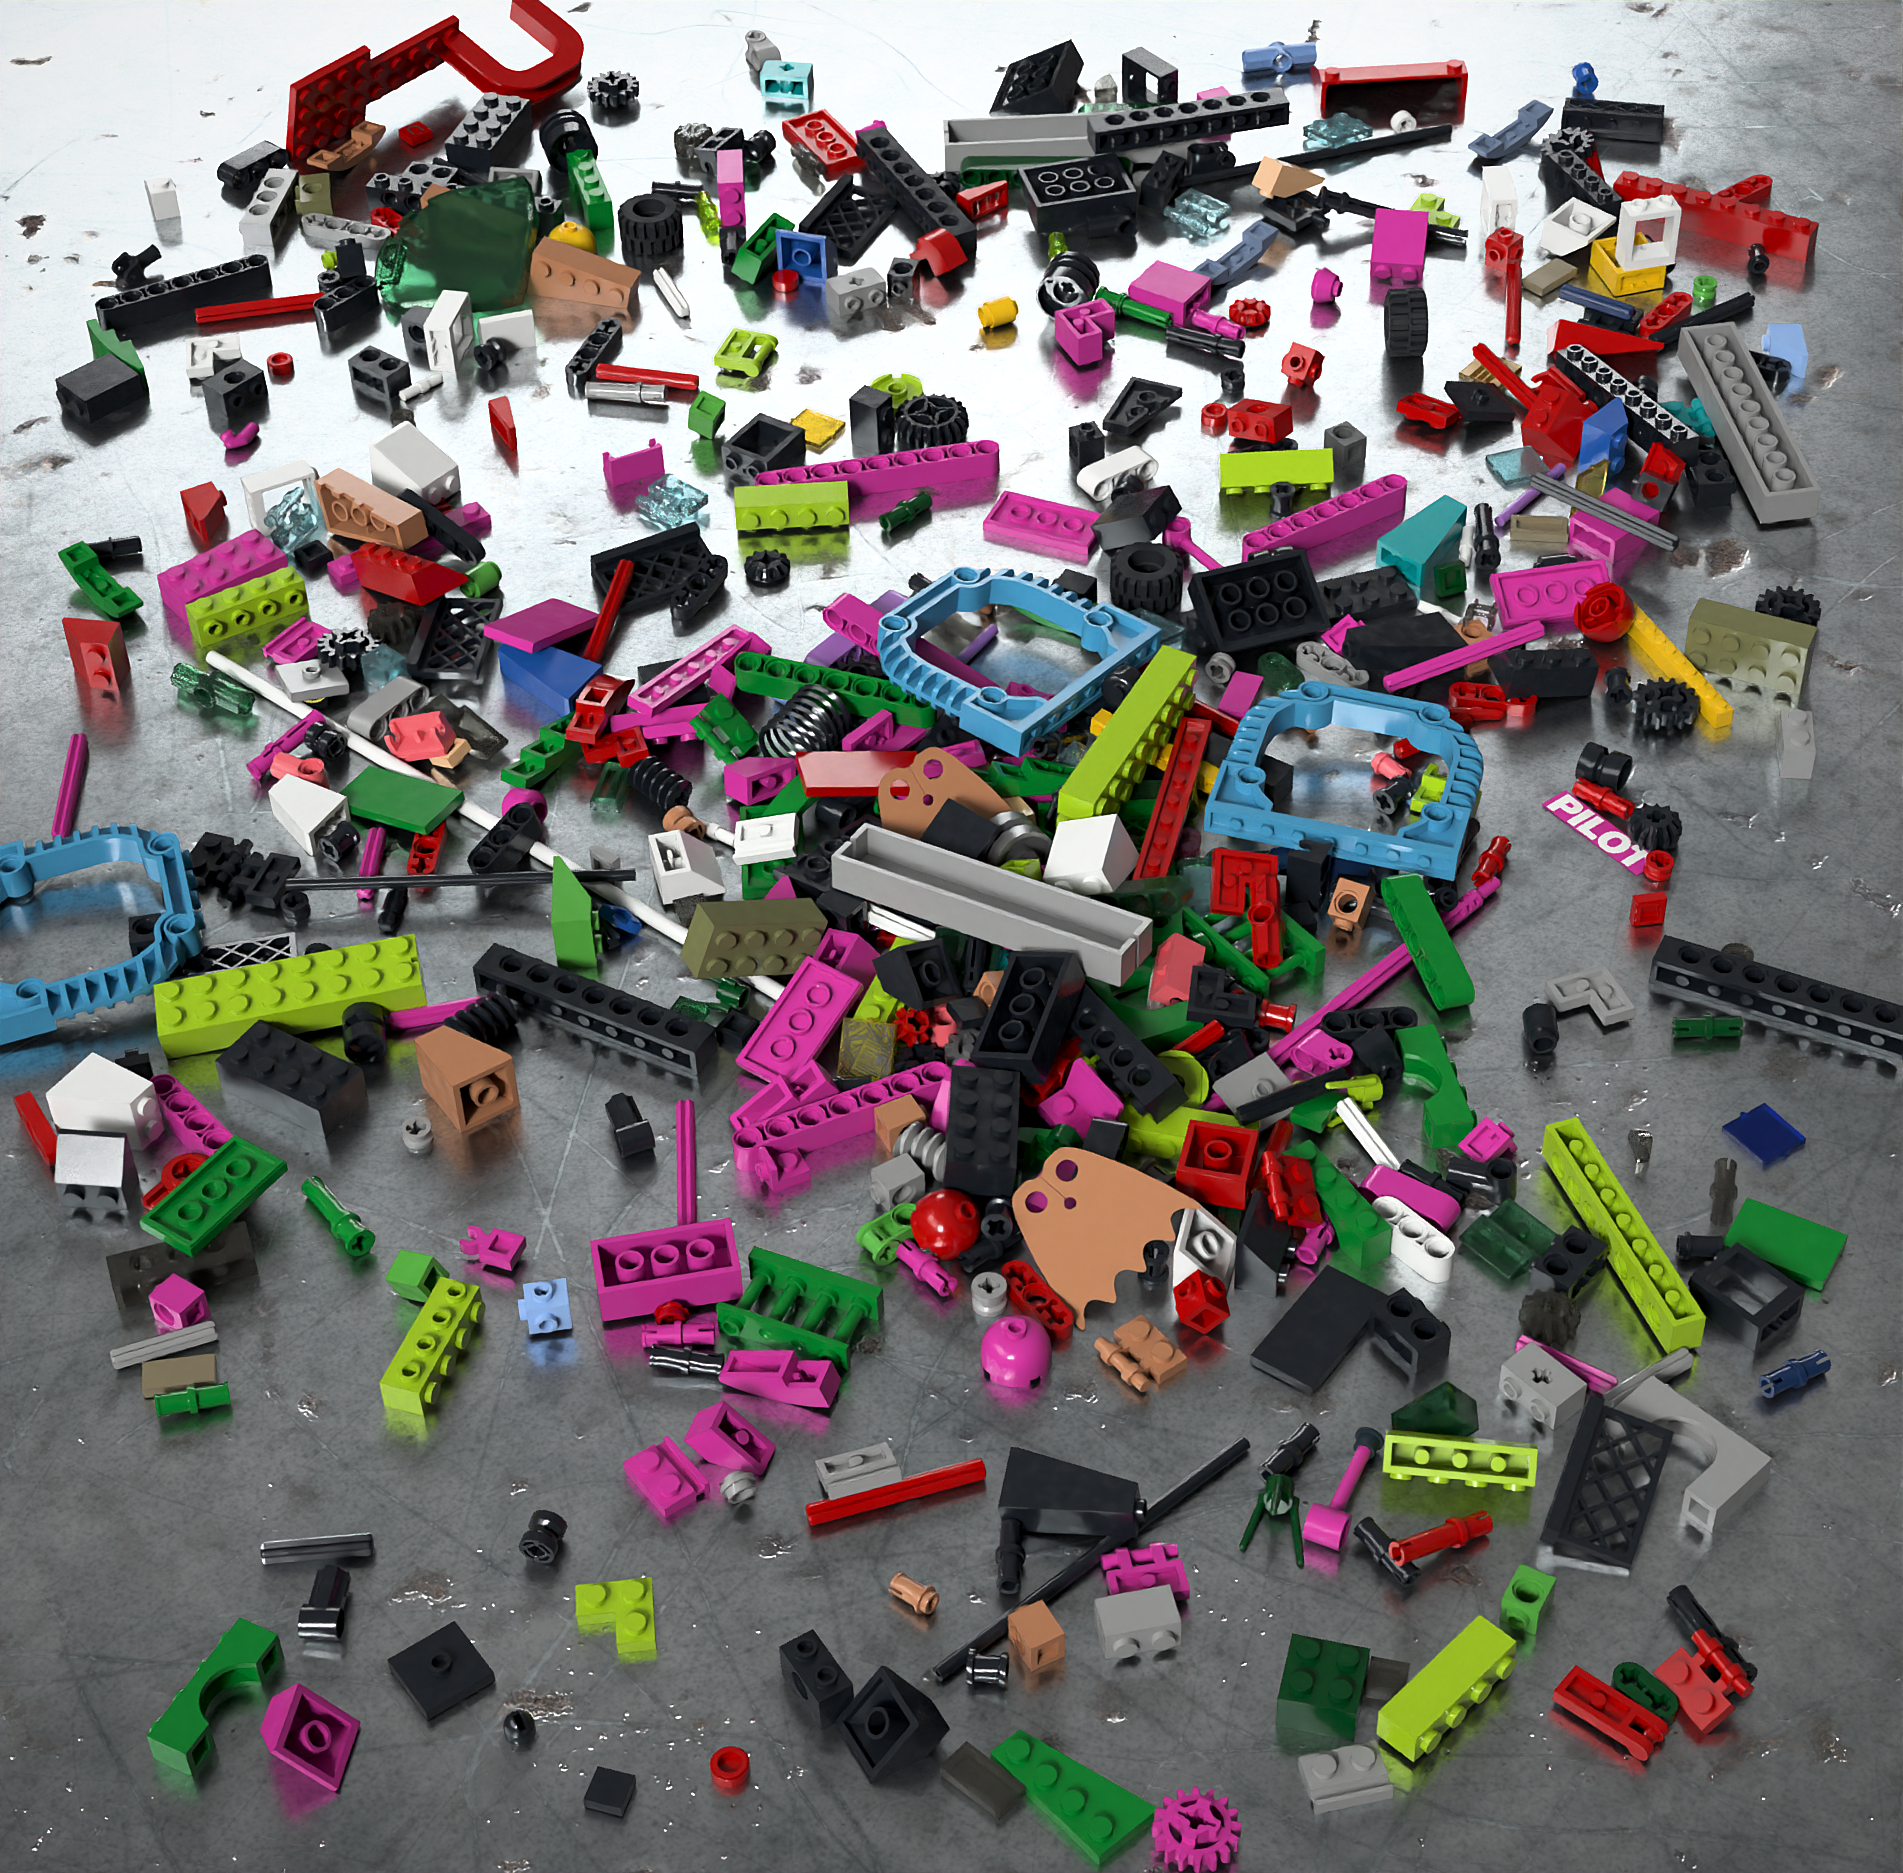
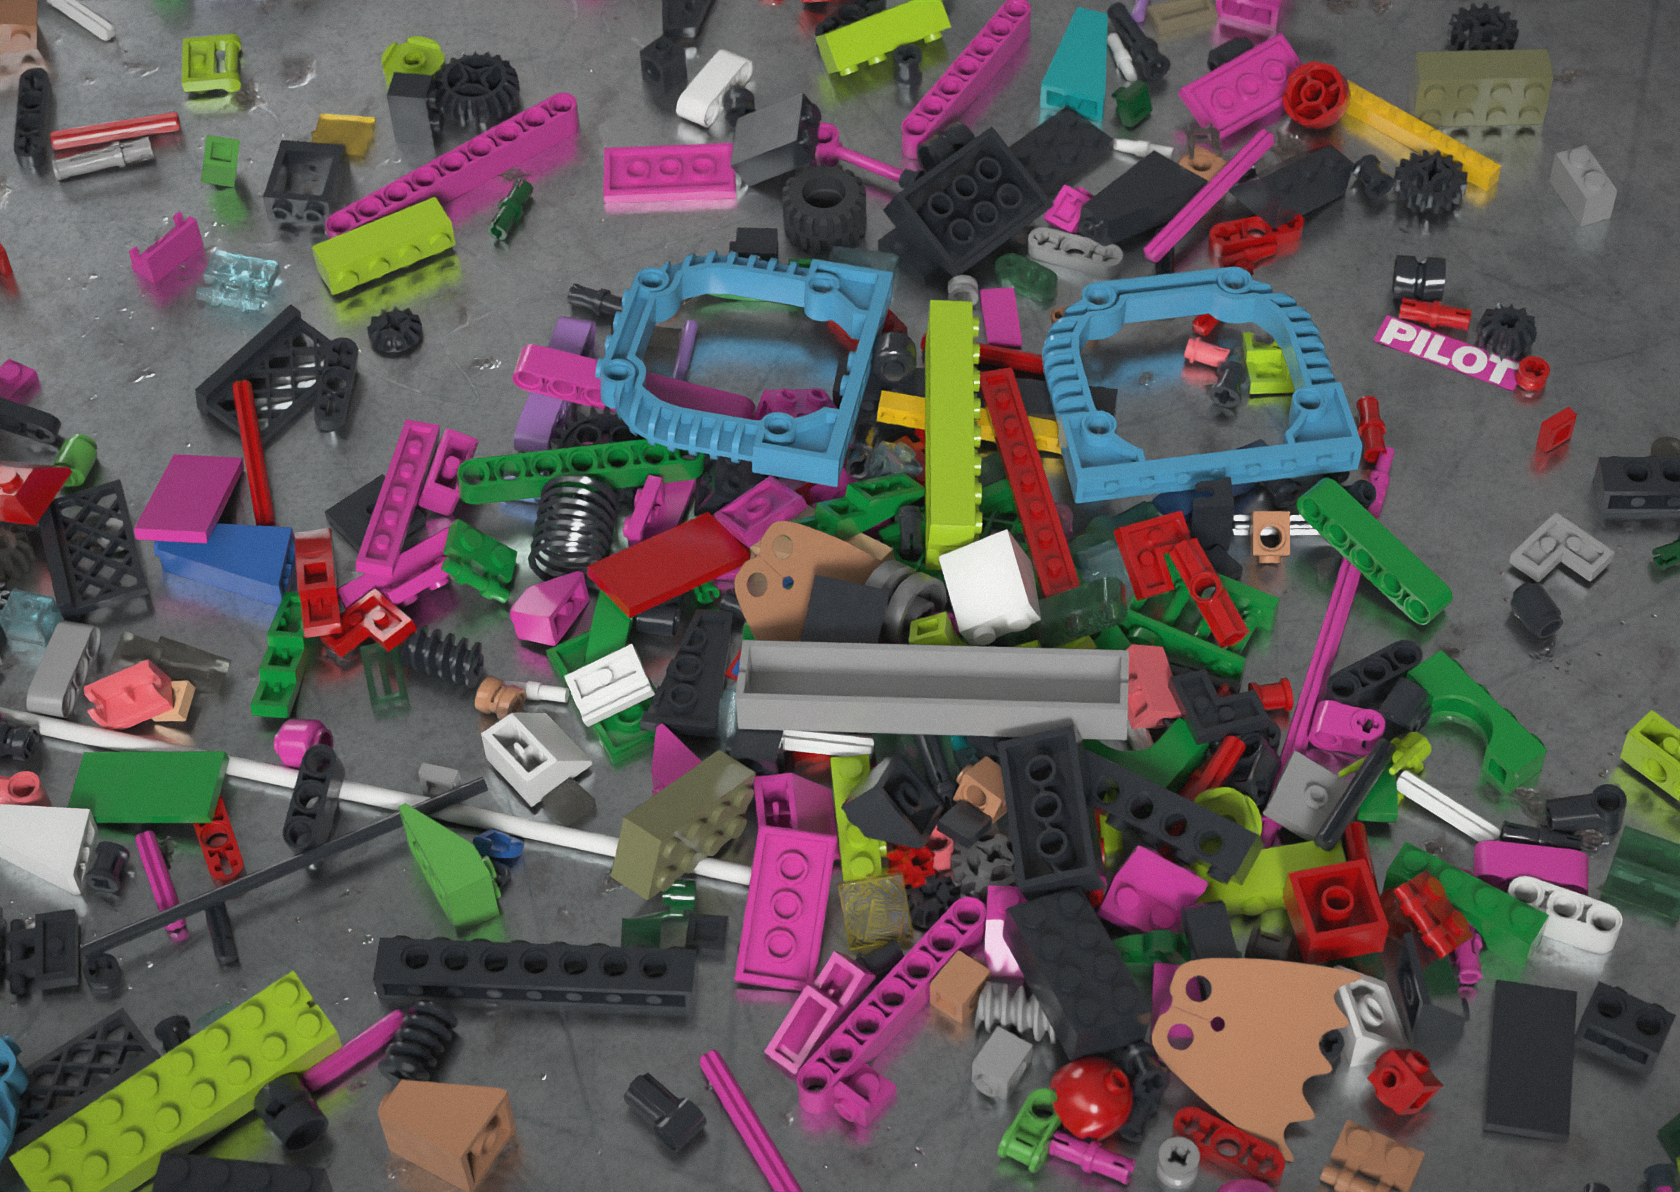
camera: 25 degrees left, 10 degrees up
dark pink bracket [1458,1116,1518,1163] -> none

